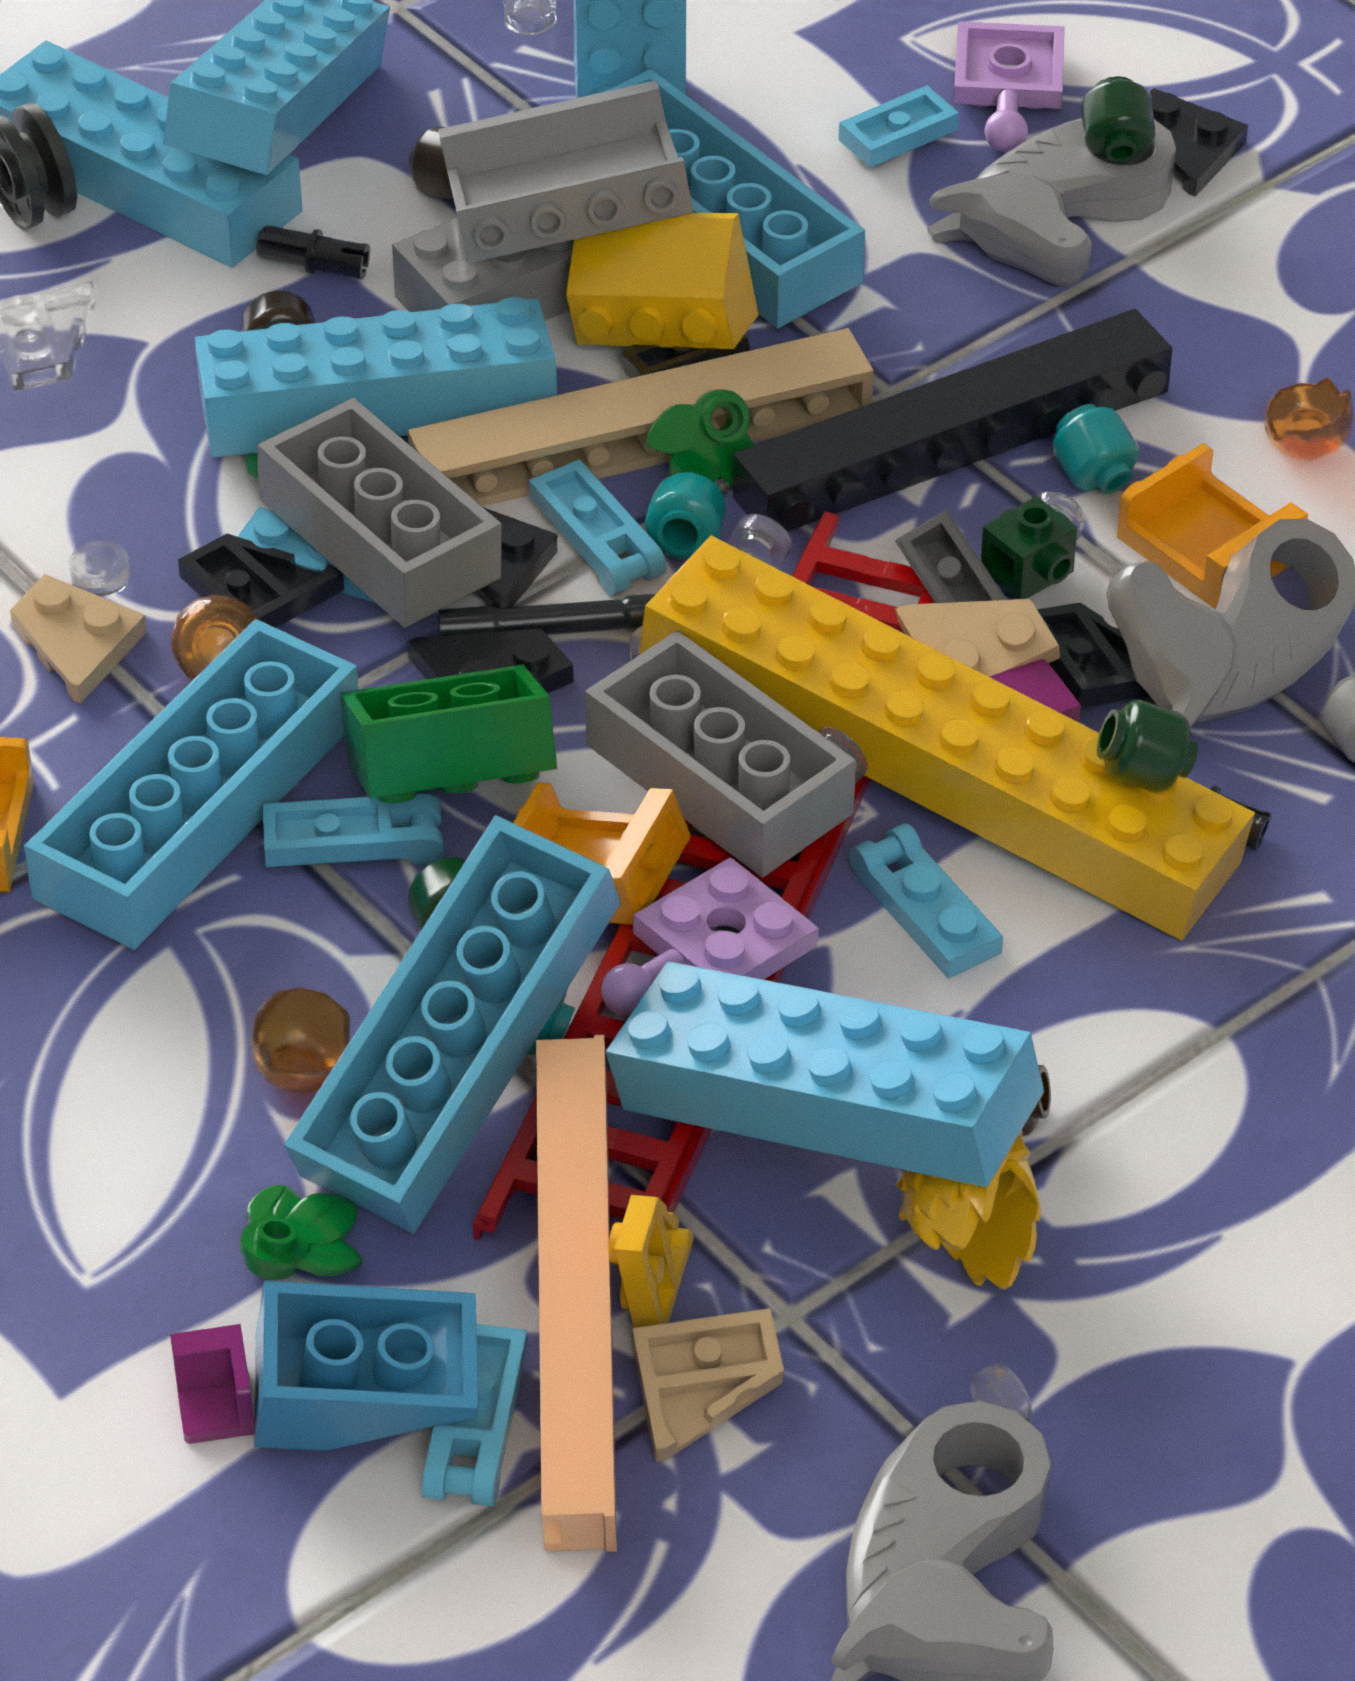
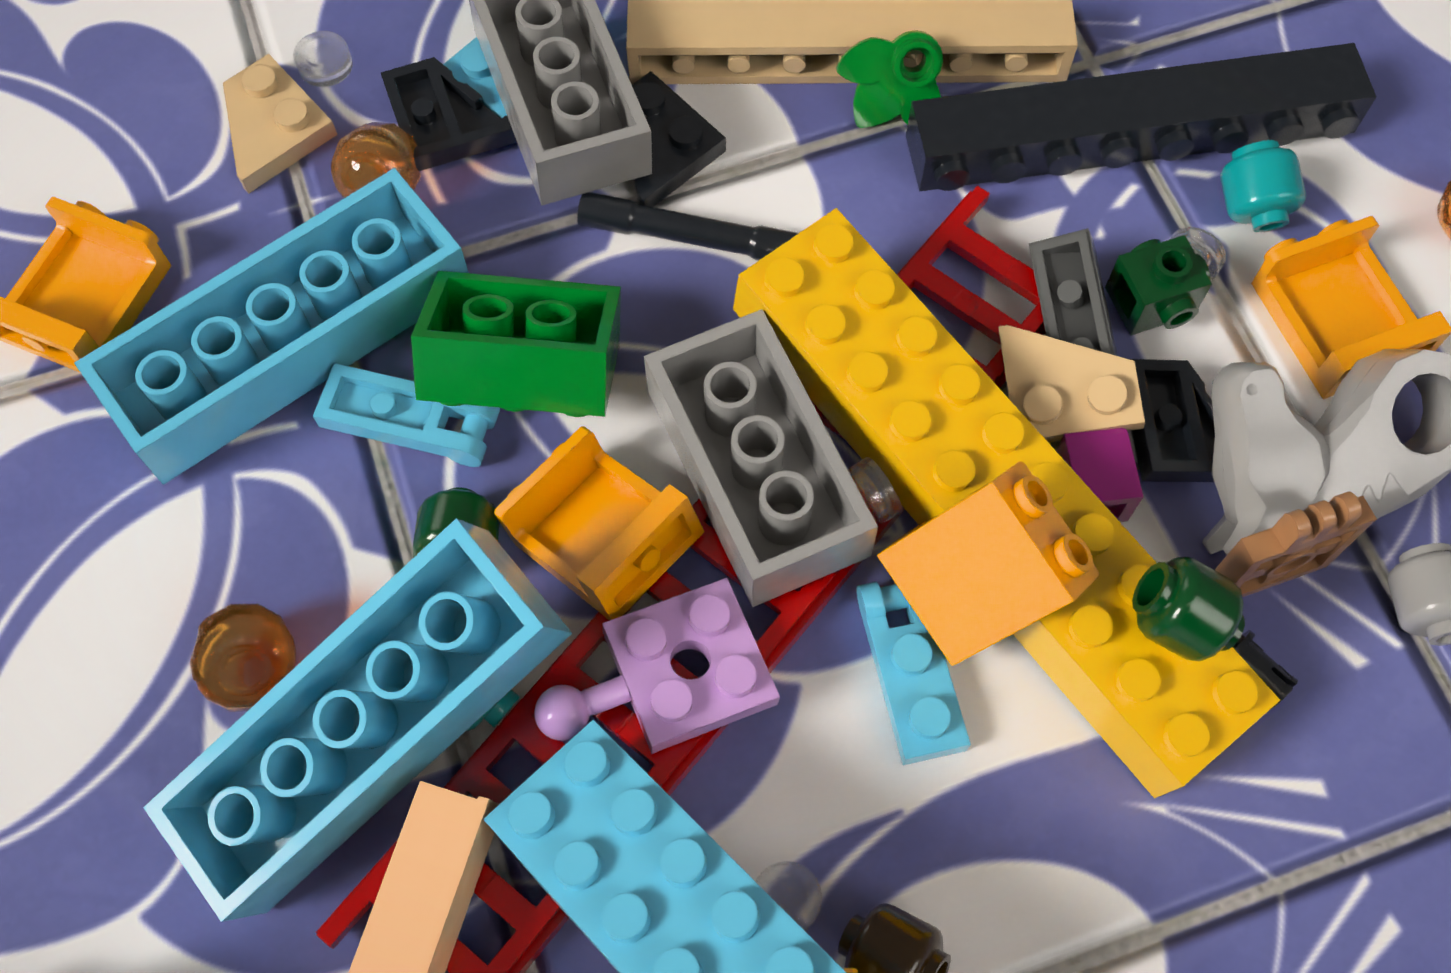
camera: 20 degrees right, 20 degrees up
green plate [240,1185,362,1280] -> none
black wing [408,629,574,693] -> none
medium azure plate [529,459,667,596] -> none
teal head [645,472,727,560] -> none
clear tile [729,514,792,569] -> none
none -> light orange panel [877,461,1099,666]
none -> medium nougat piece [1215,491,1377,597]

